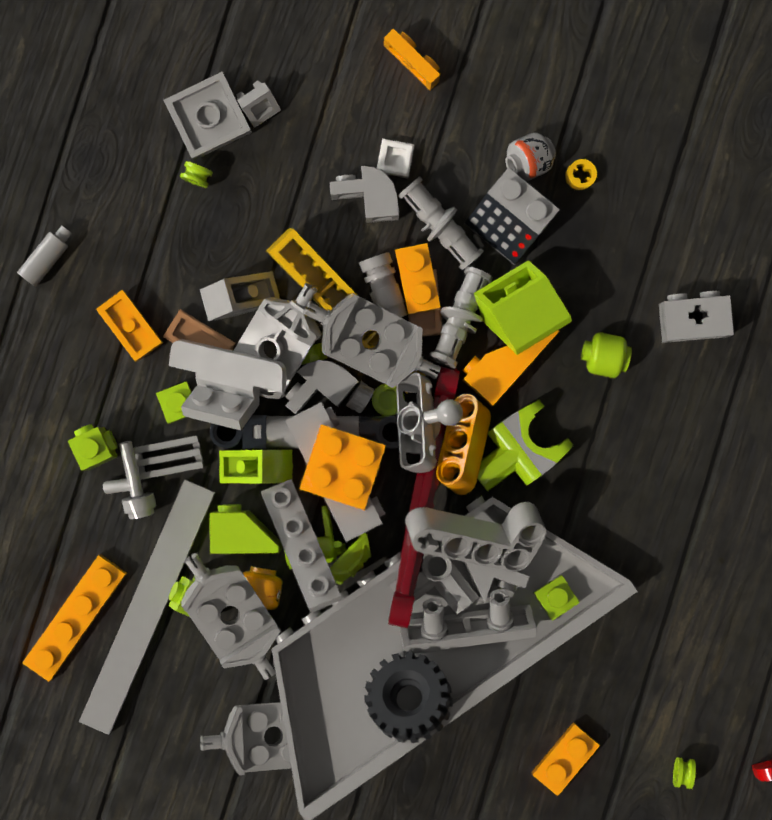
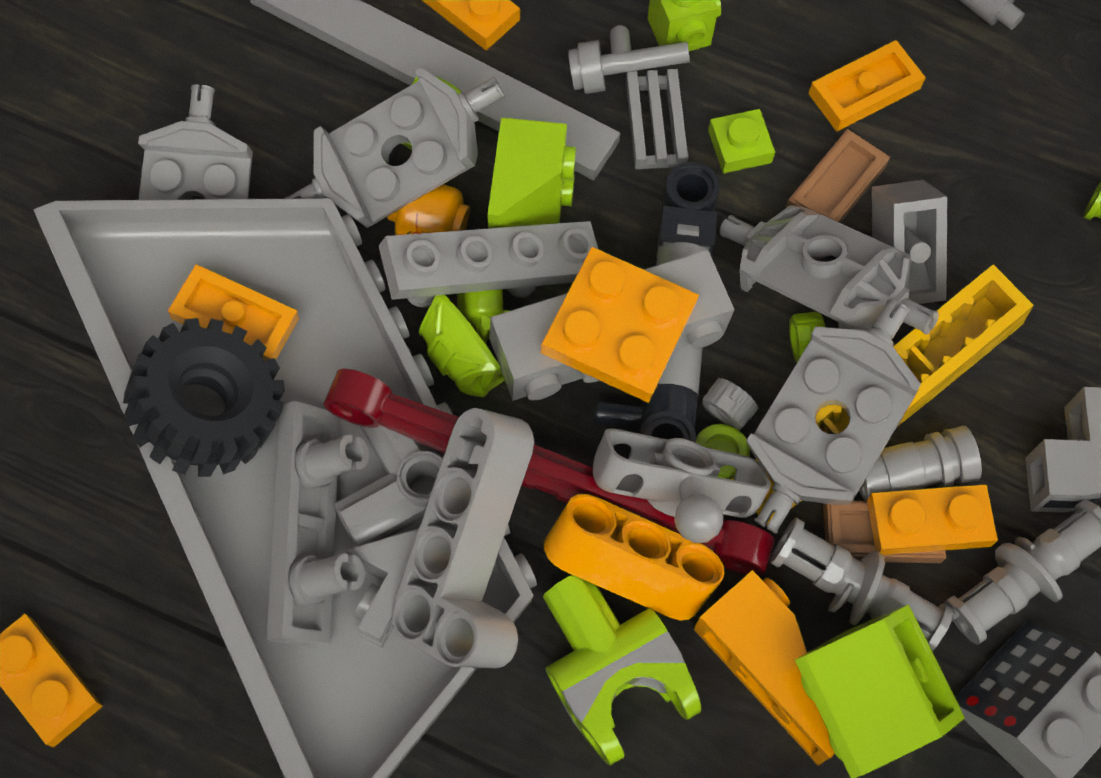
camera: 95 degrees right, 20 degrees down
light grey plate [169,339,286,430] -> none
lime slope [219,450,293,484] -> none
light grey brick [285,360,359,415] -> none
lime plate [533,575,580,621] -> none
none -> light orange plate [168,264,299,362]

